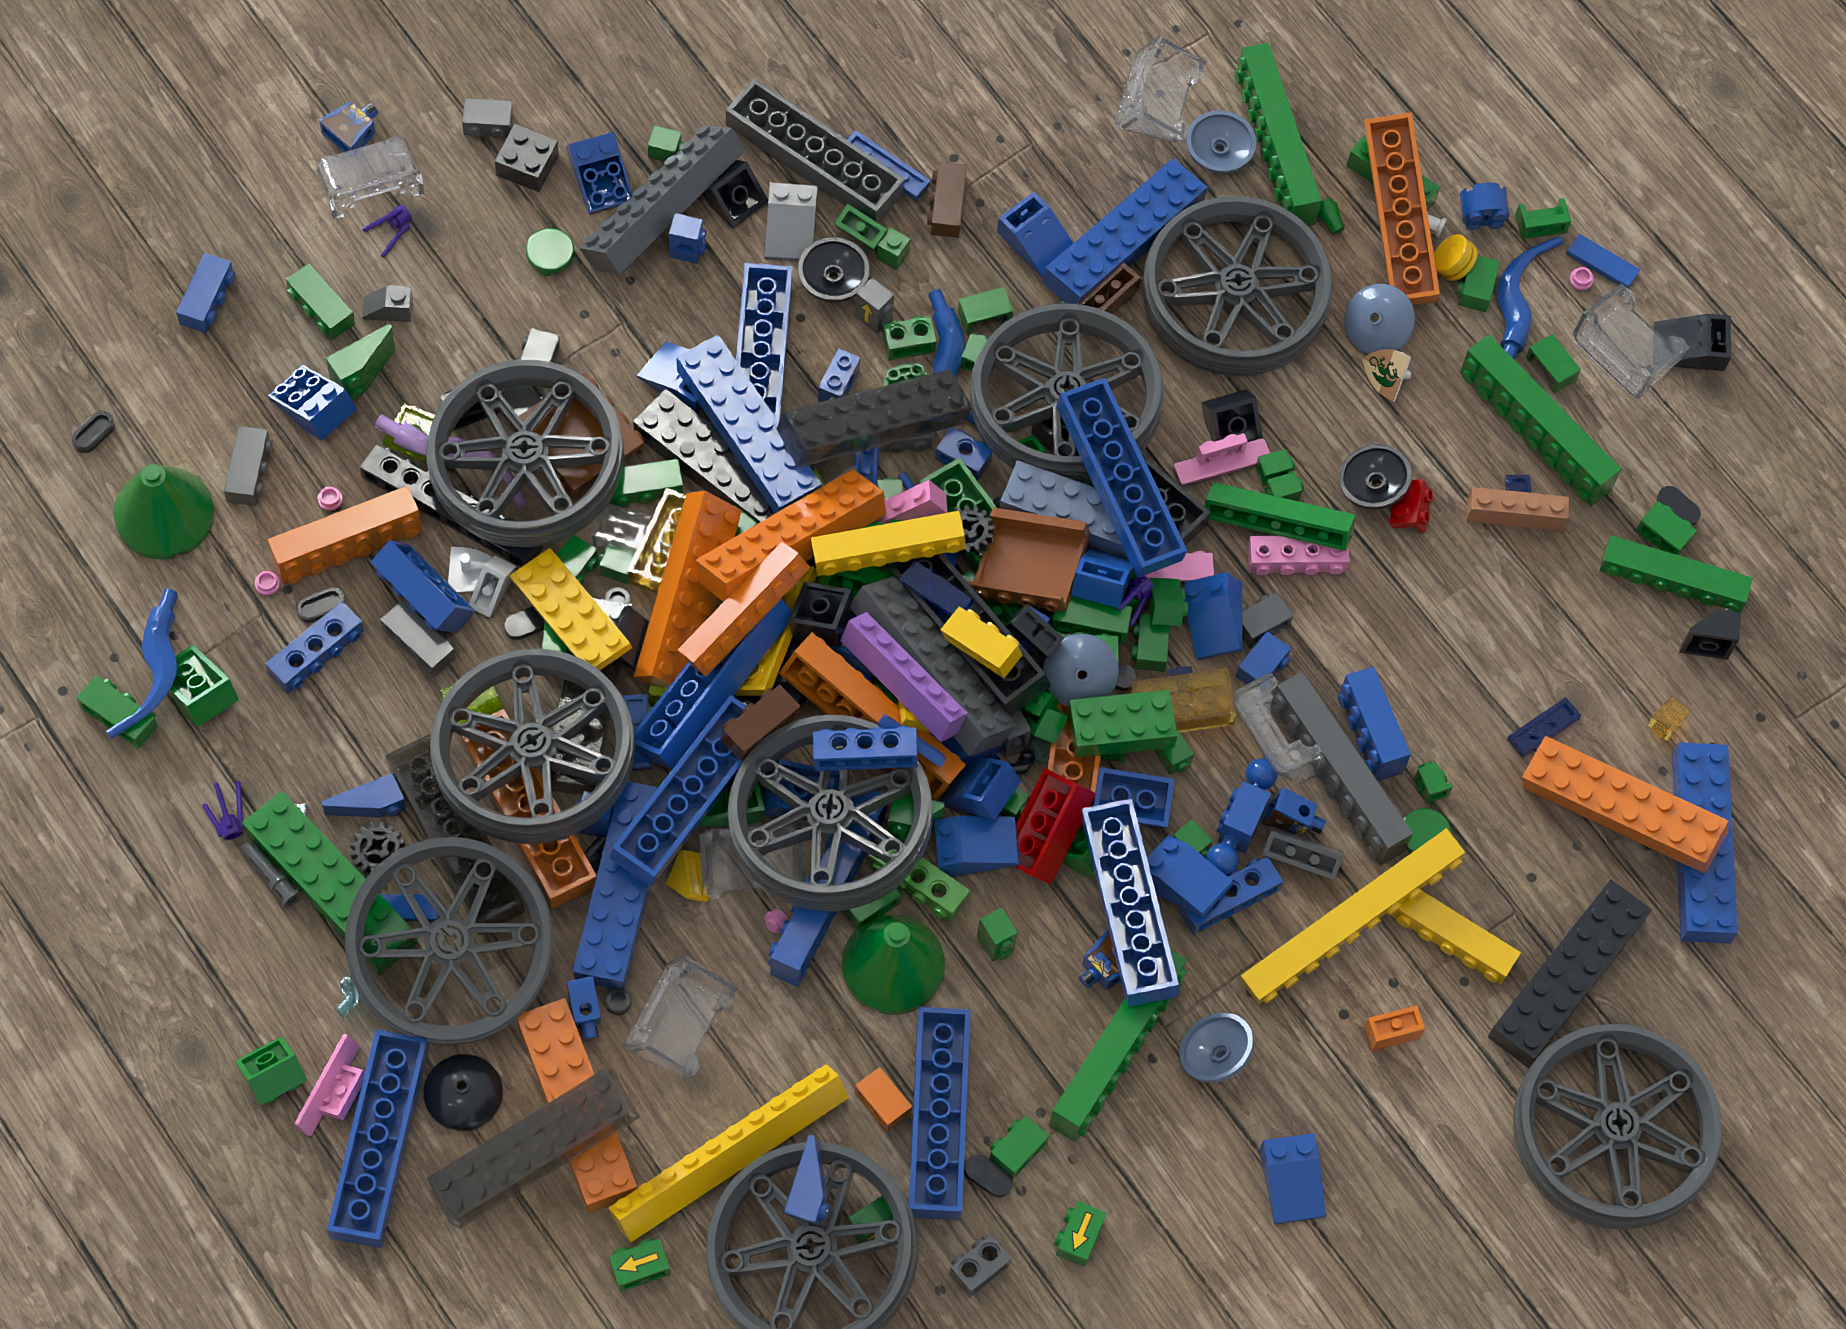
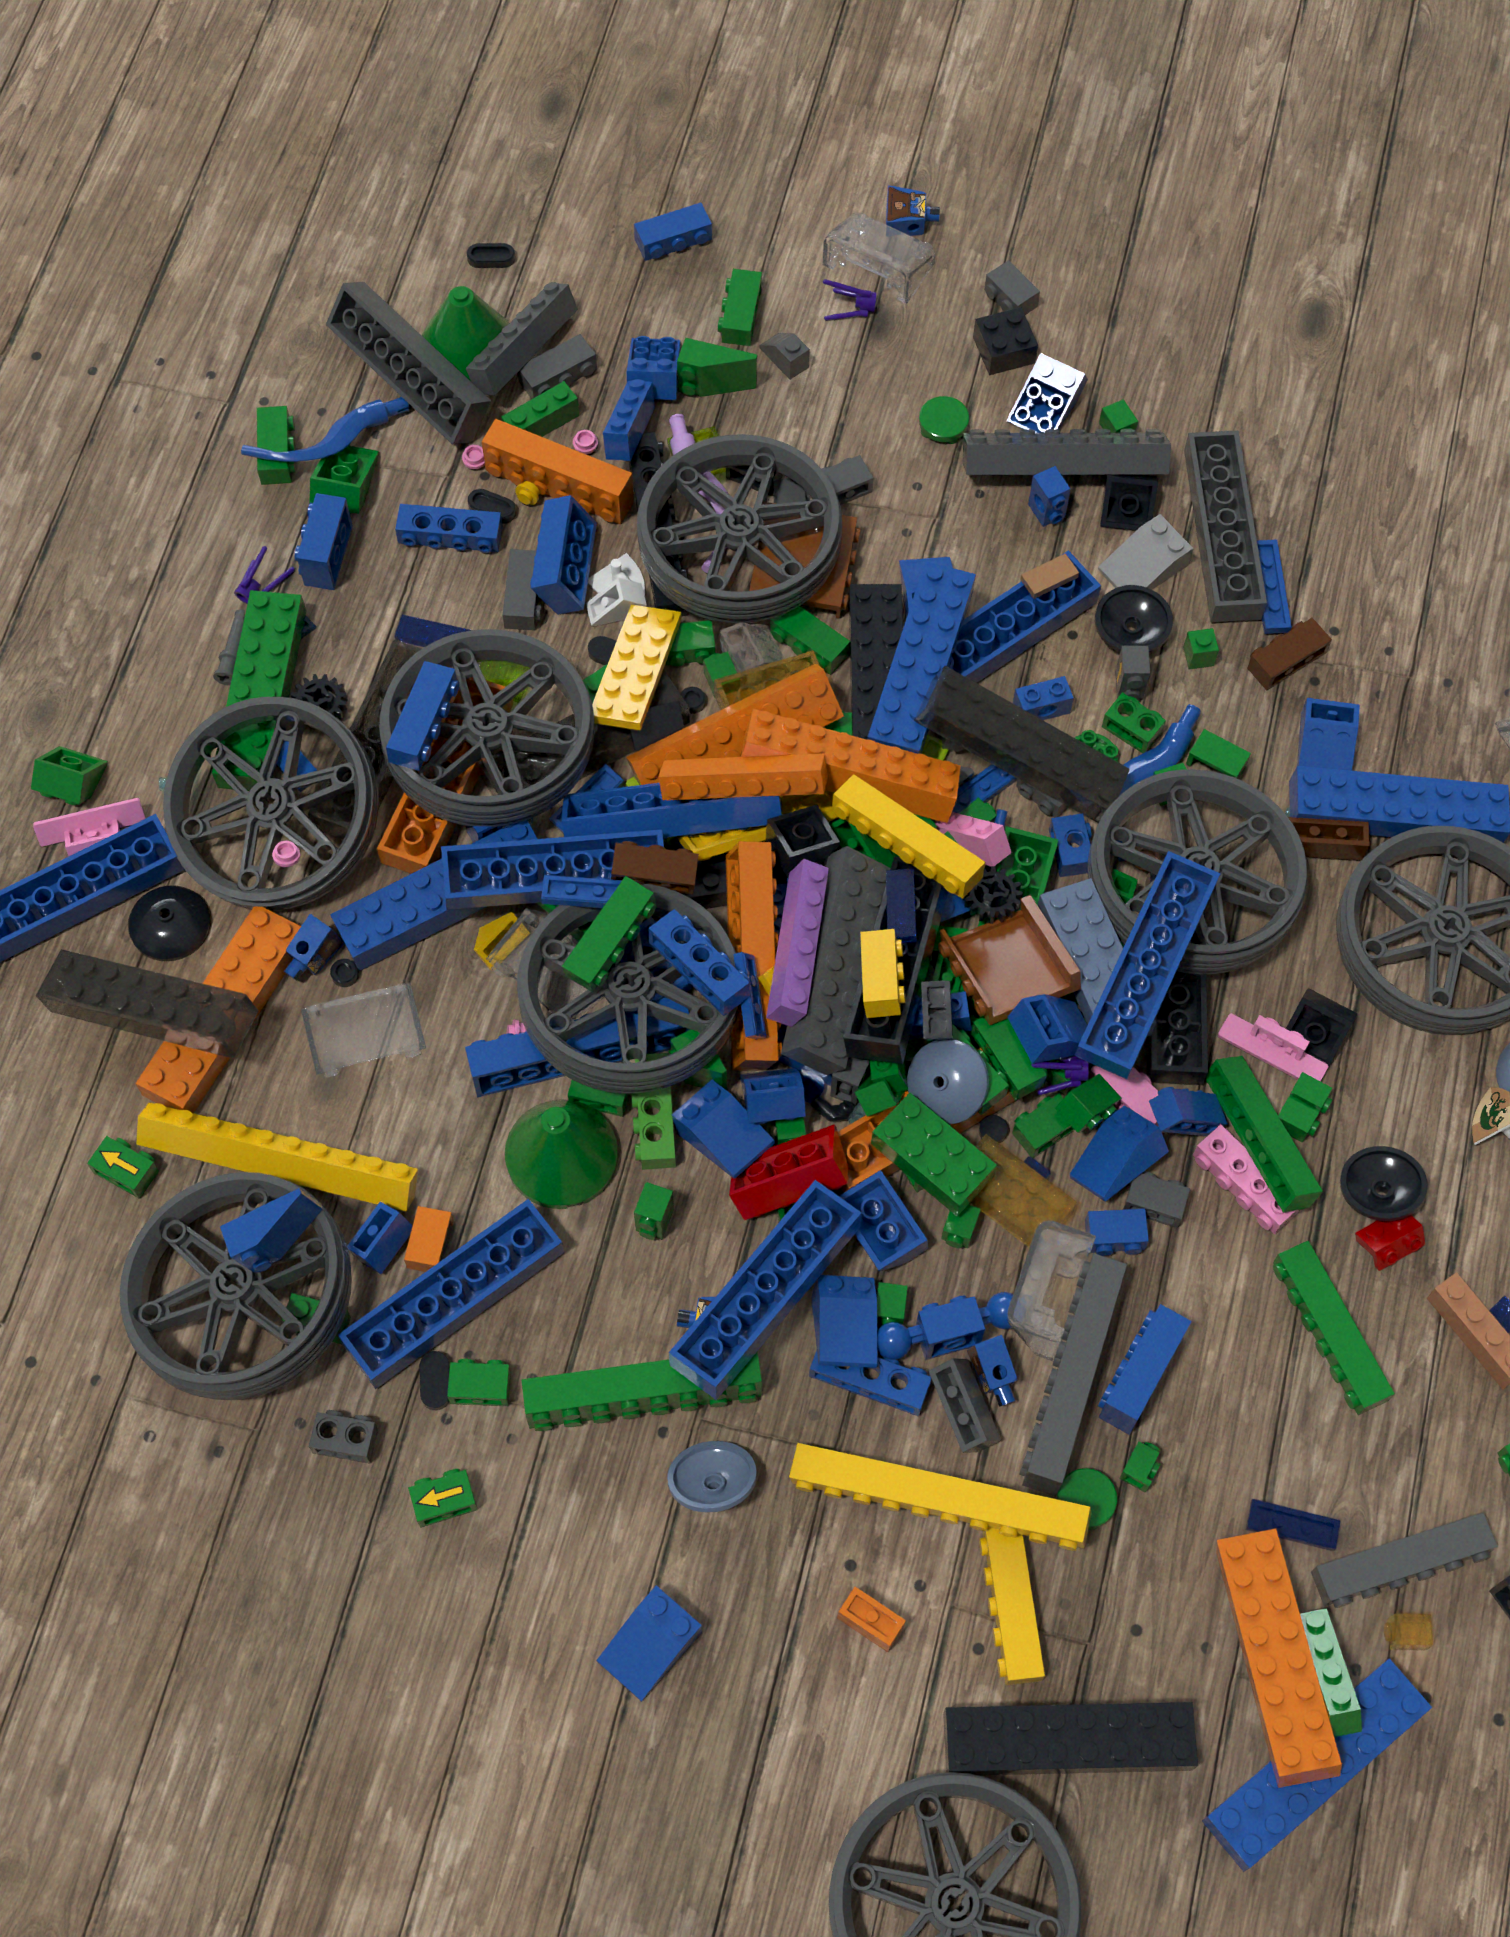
camera: 55 degrees right, 0 degrees up
slope [321,773,406,818] -> none
green brick [834,204,888,254] -> none
none -> bright pink plate [272,841,300,867]
none -> blue brick [295,493,353,590]
none -> dark grey brick [326,282,491,445]
none -> blue brick [347,1202,413,1274]
none -> blue brick [386,661,459,771]
none -> clear blue tile [394,614,471,647]
none -> dark grey brick [466,282,578,396]
none -> green brick [501,381,580,437]
none -> yellow plate [515,481,540,505]
none -> blue tile [541,875,622,908]
none -> green brick [562,876,656,992]
none -> blue brick [603,379,655,461]
none -> medium nougat tile [1020,553,1079,599]
none -> blue brick [1149,1087,1228,1136]
none -> green brick [1273,1241,1395,1415]
none -> brick [1300,1608,1362,1737]
none -> dark grey brick [1311,1513,1498,1608]

